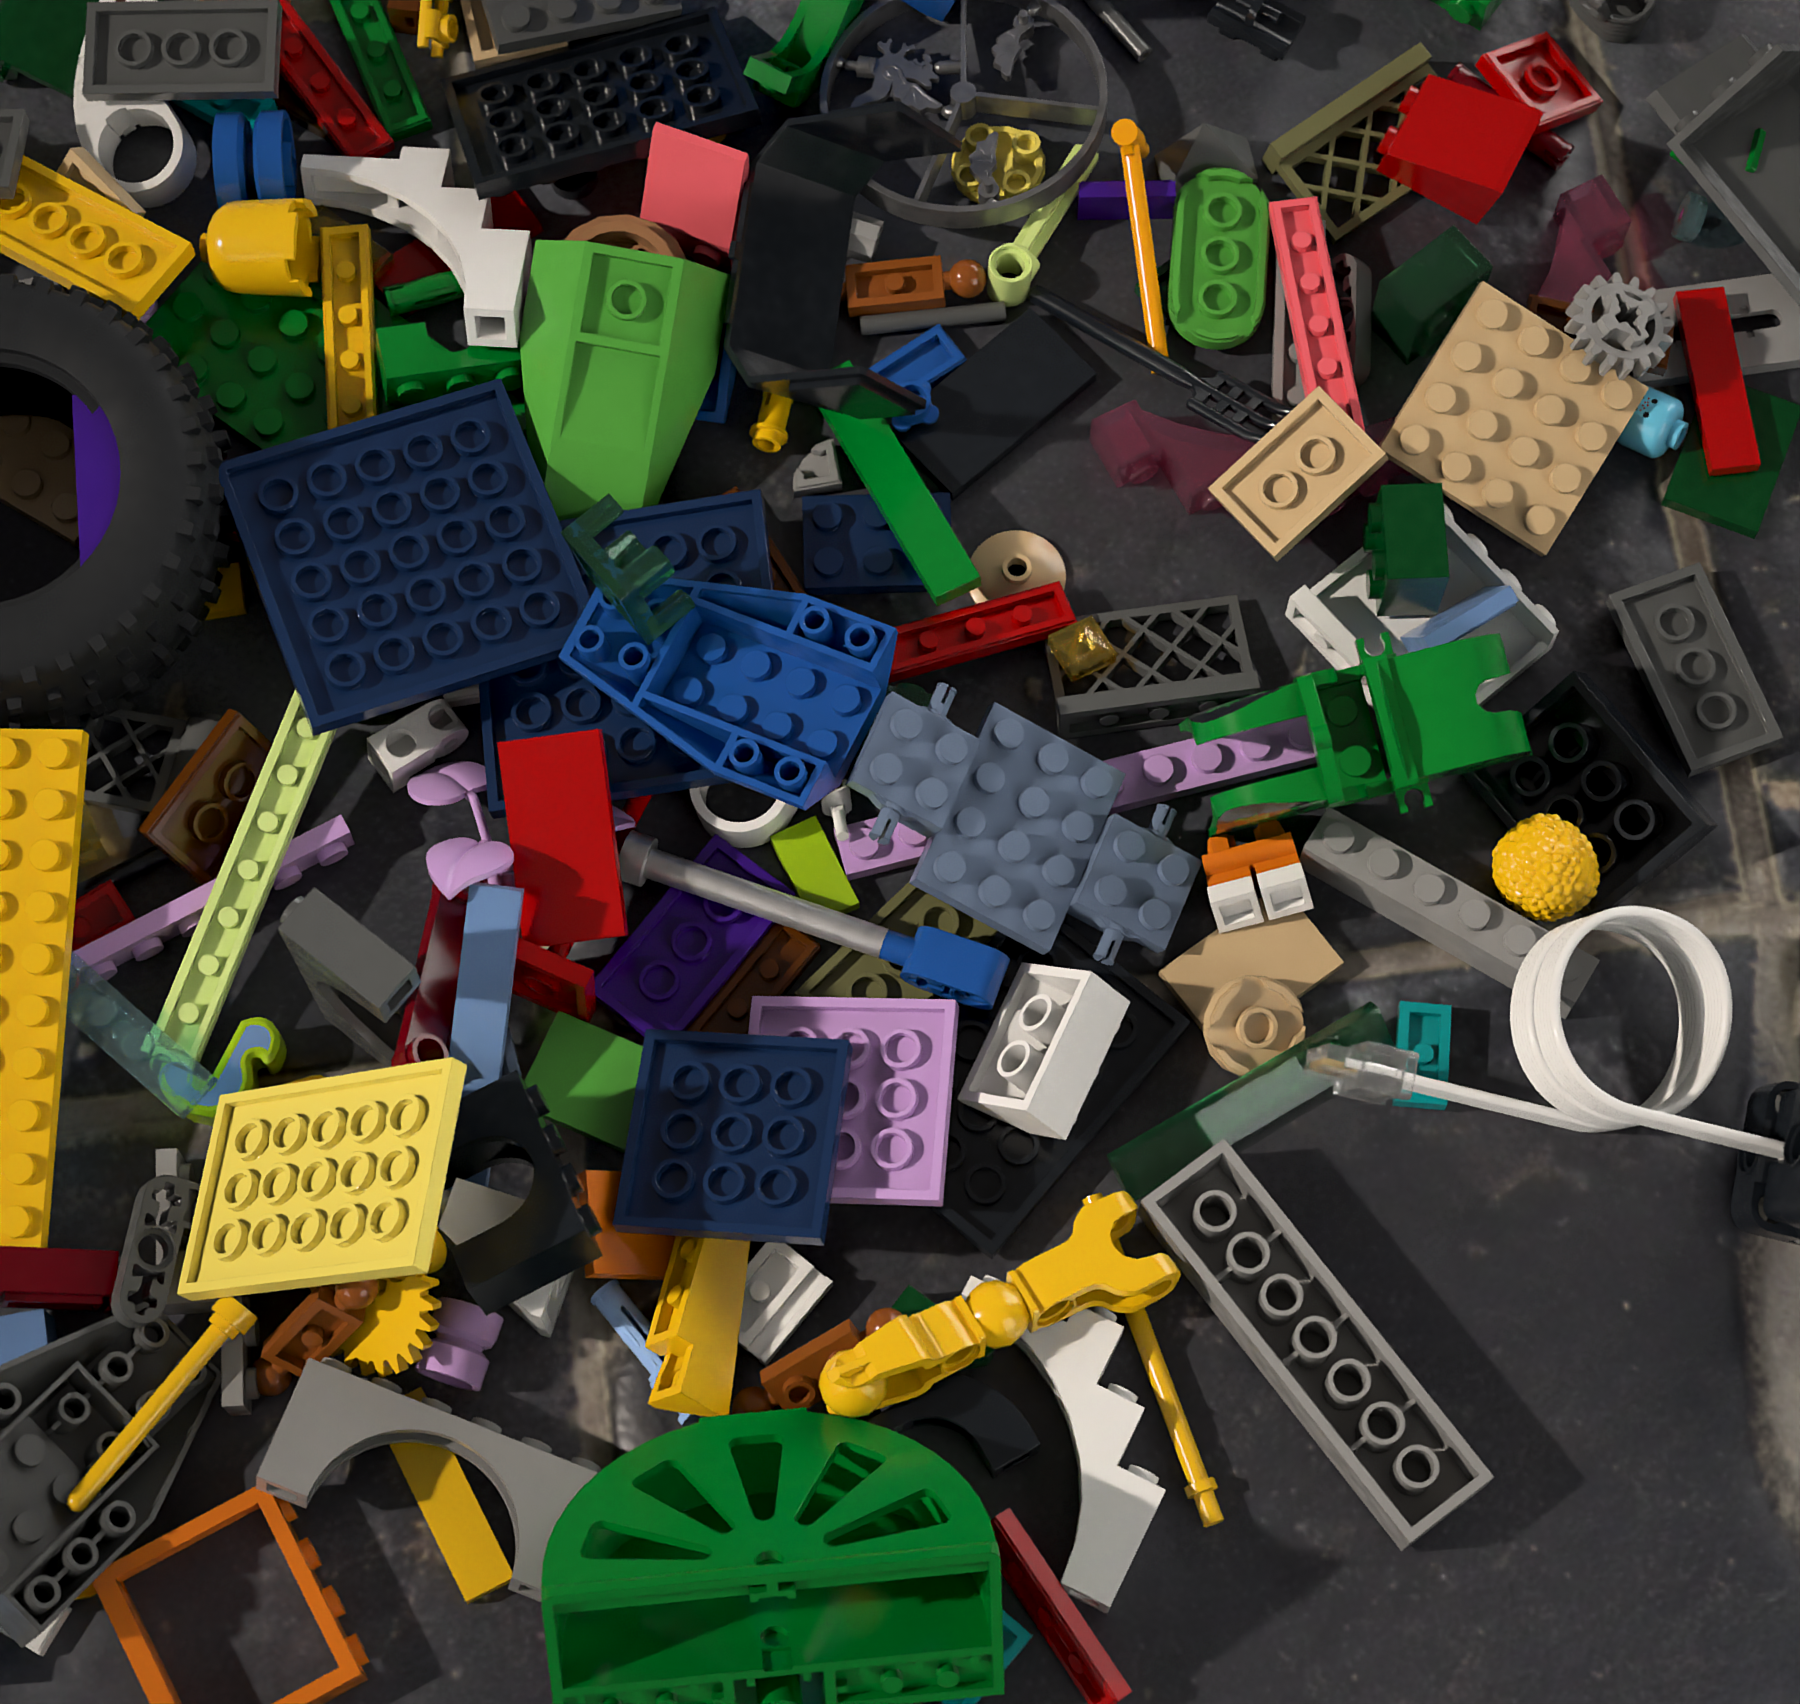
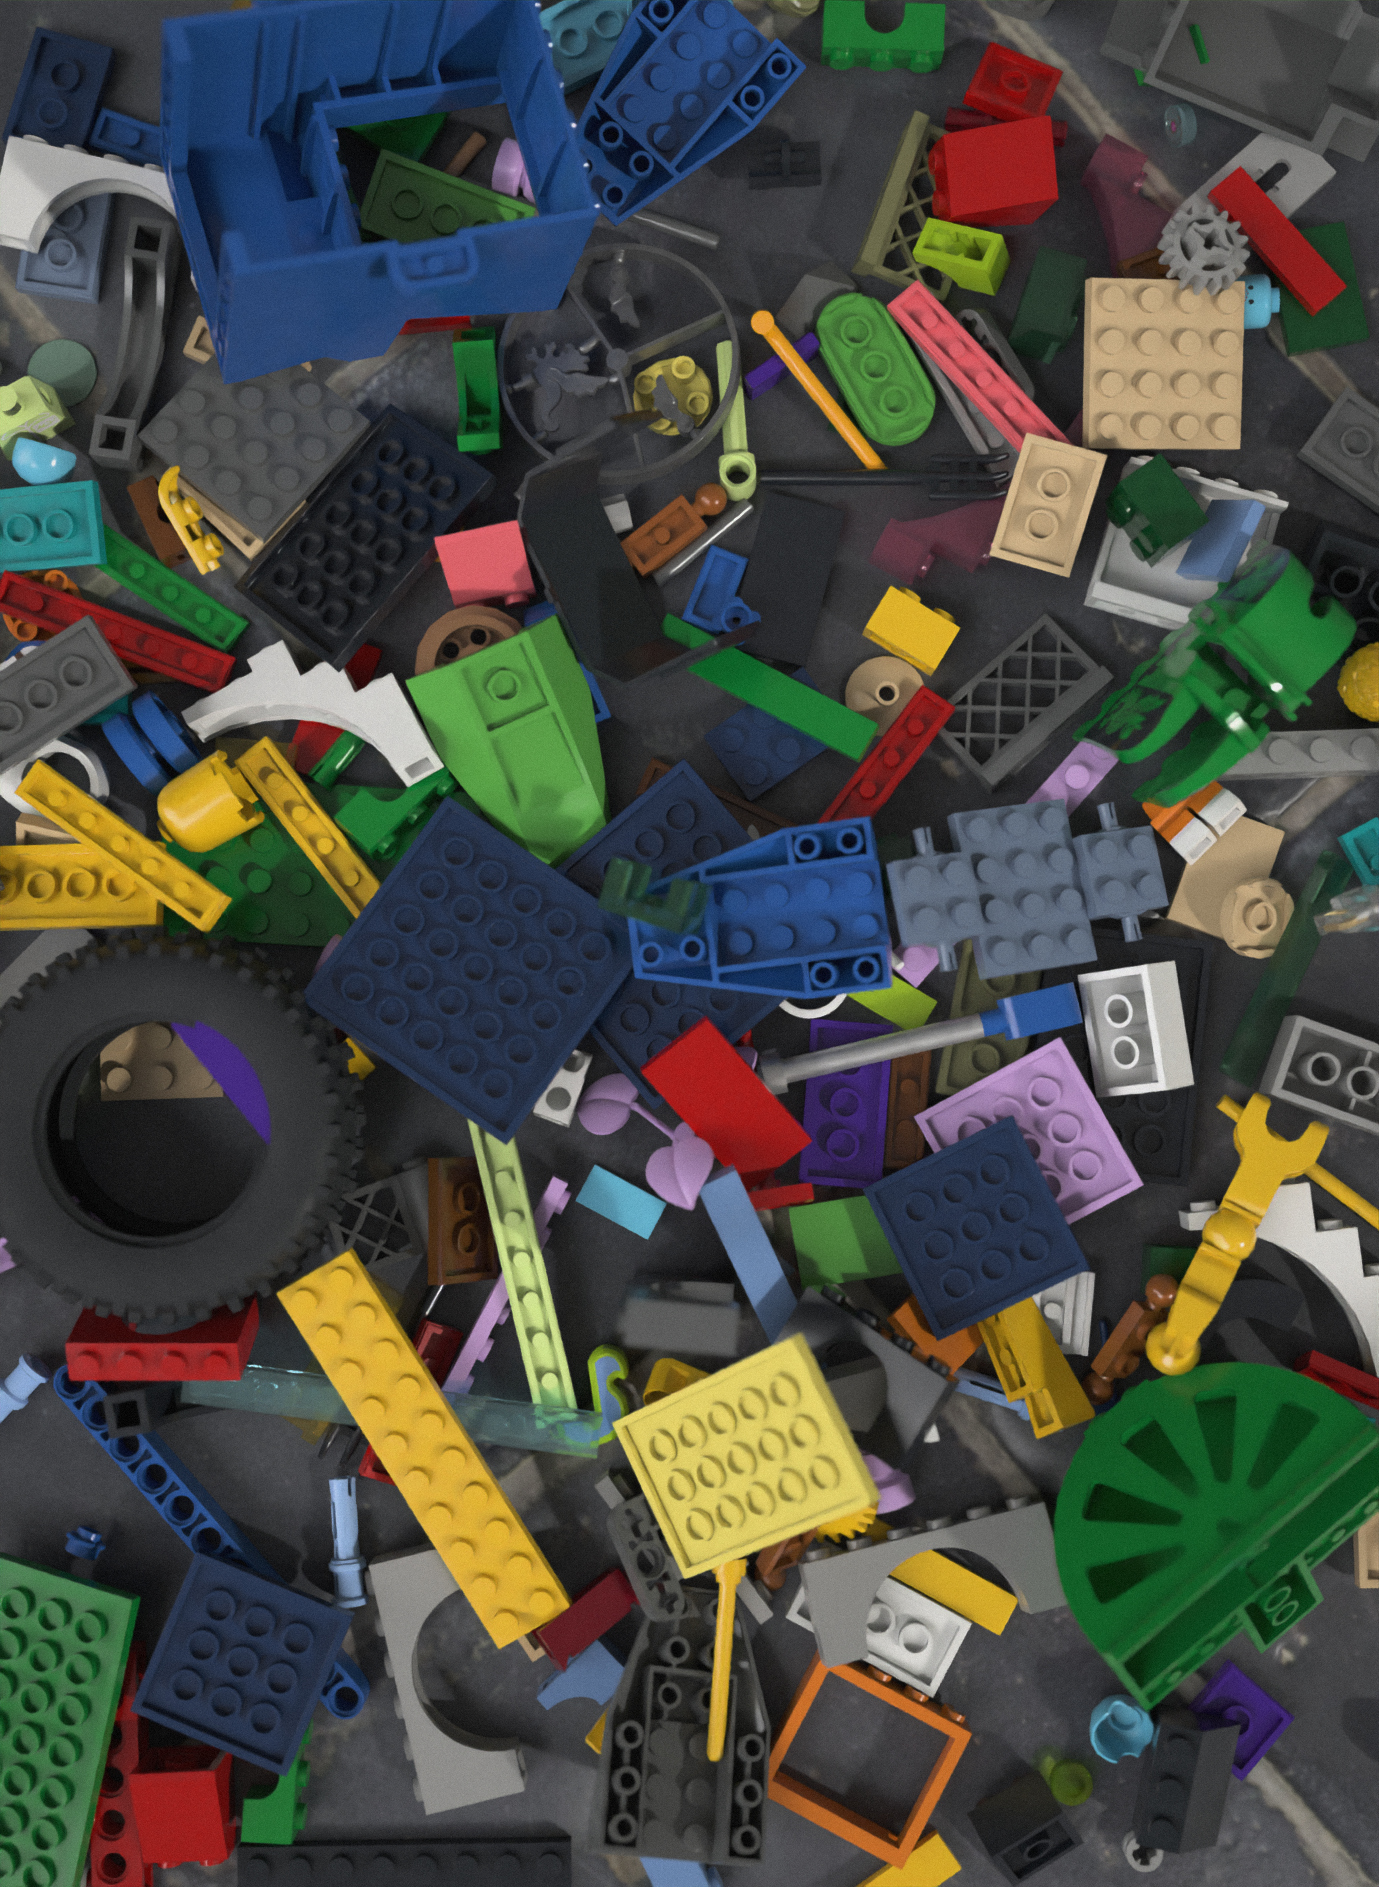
camera: 30 degrees left, 15 degrees up
dark red piece [391,879,488,1067] -> none
yellow pin [750,391,794,453] -> none
light grey tile [793,439,842,498] -> none
clear yellow tile [1048,615,1116,682] -> none
none -> yellow tile [14,759,232,933]
none -> medium azure tile [576,1164,667,1240]
none -> white plate [785,1540,972,1698]
none -> yellow brick [862,586,960,677]
none -> lime arch [912,217,1011,296]

